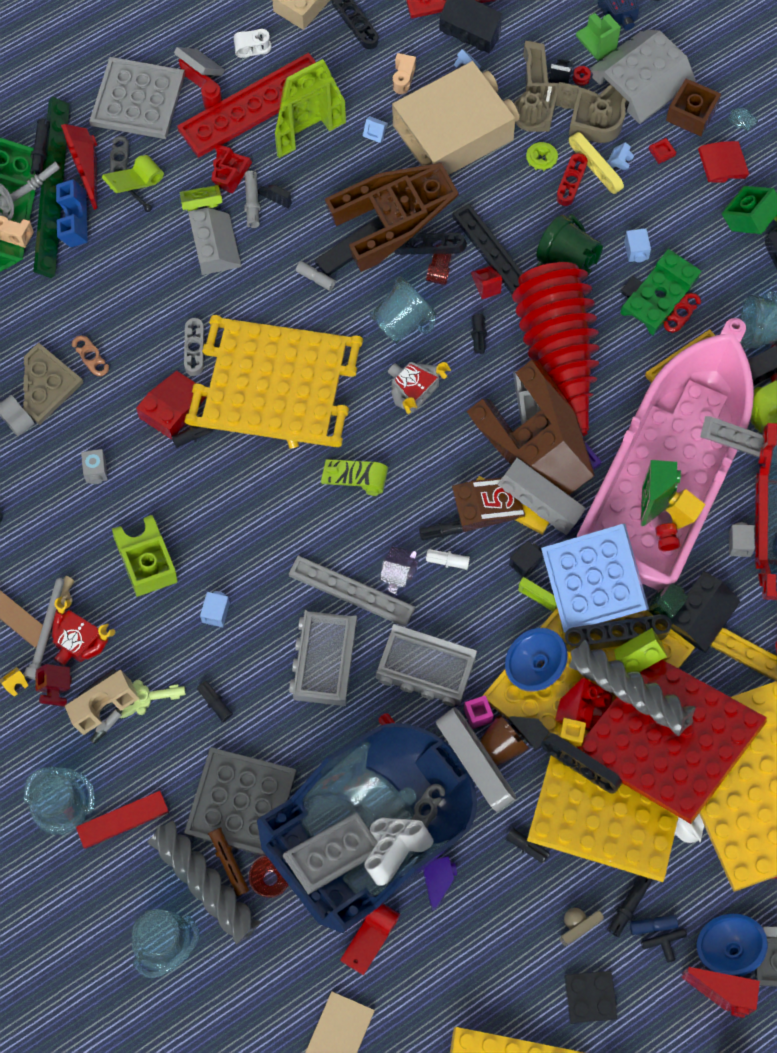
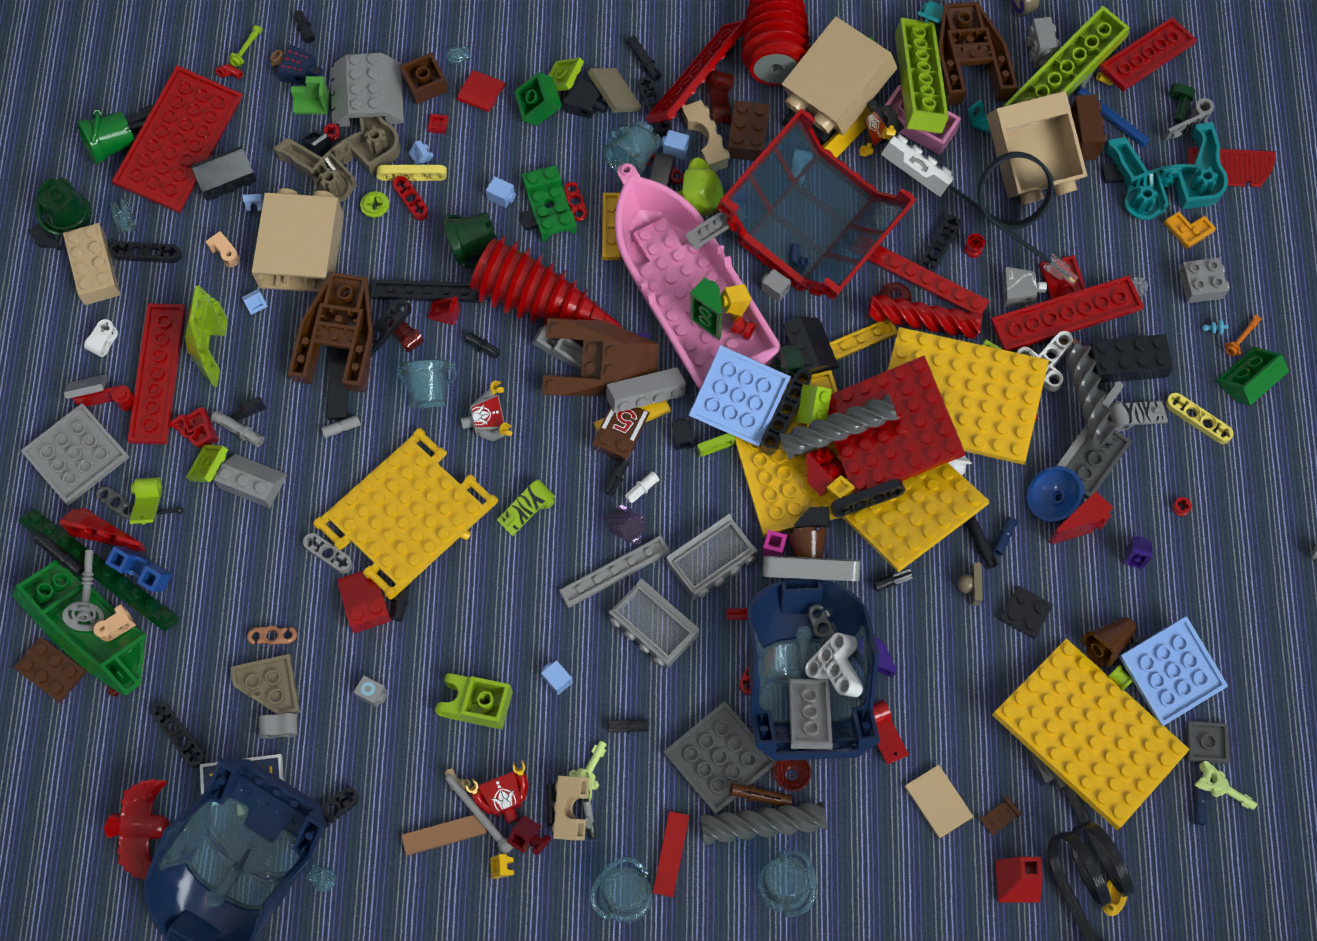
camera: 55 degrees left, 0 degrees up
blue dish [505,628,568,692] -> none
black piece [641,928,687,963] -> none

